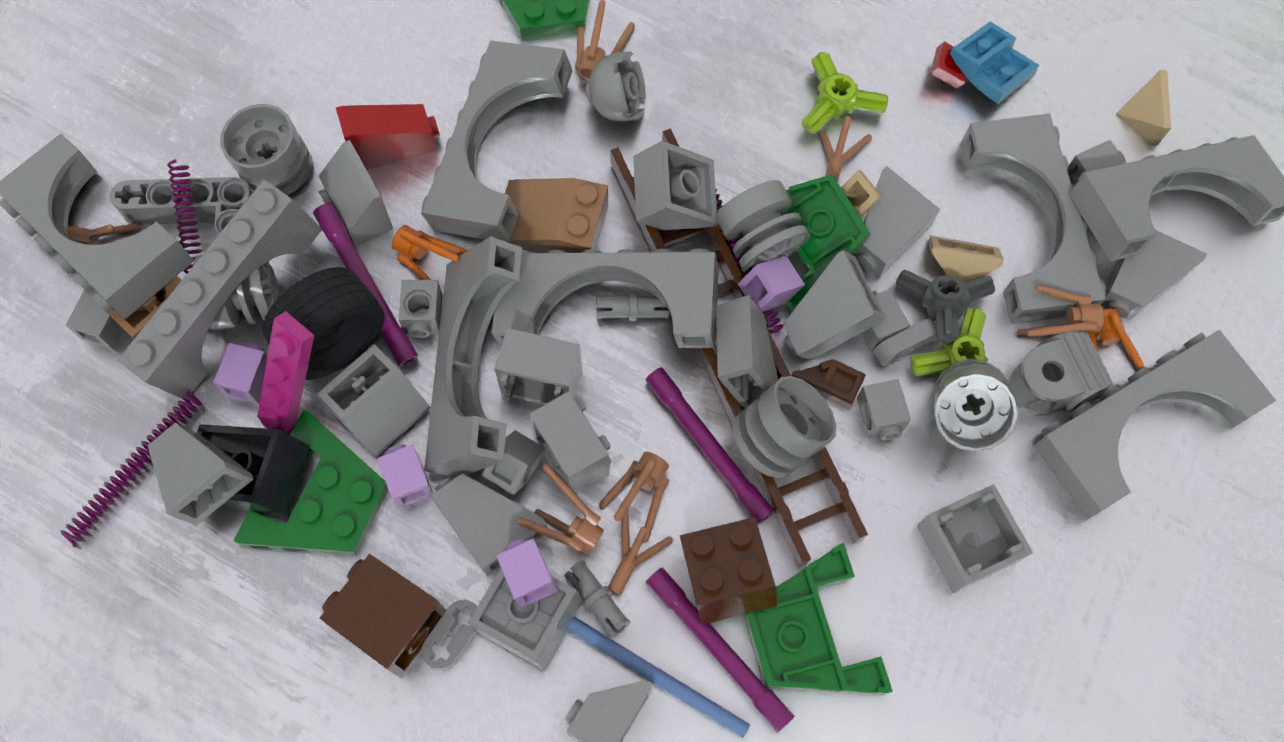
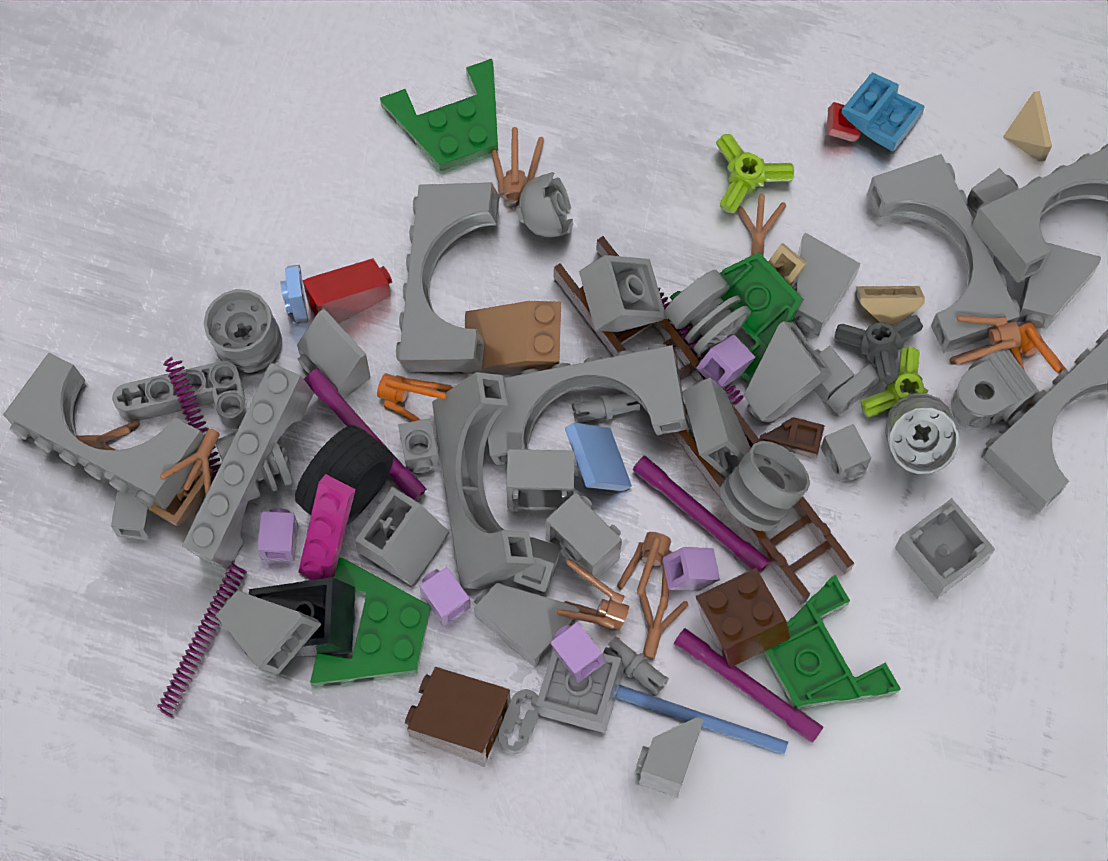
camera: 10 degrees left, 0 degrees up
none -> nougat plant [160,428,220,495]
none -> light blue wing [280,264,308,323]
none -> light blue tile [565,422,632,491]
none -> lavender brick [662,547,720,591]

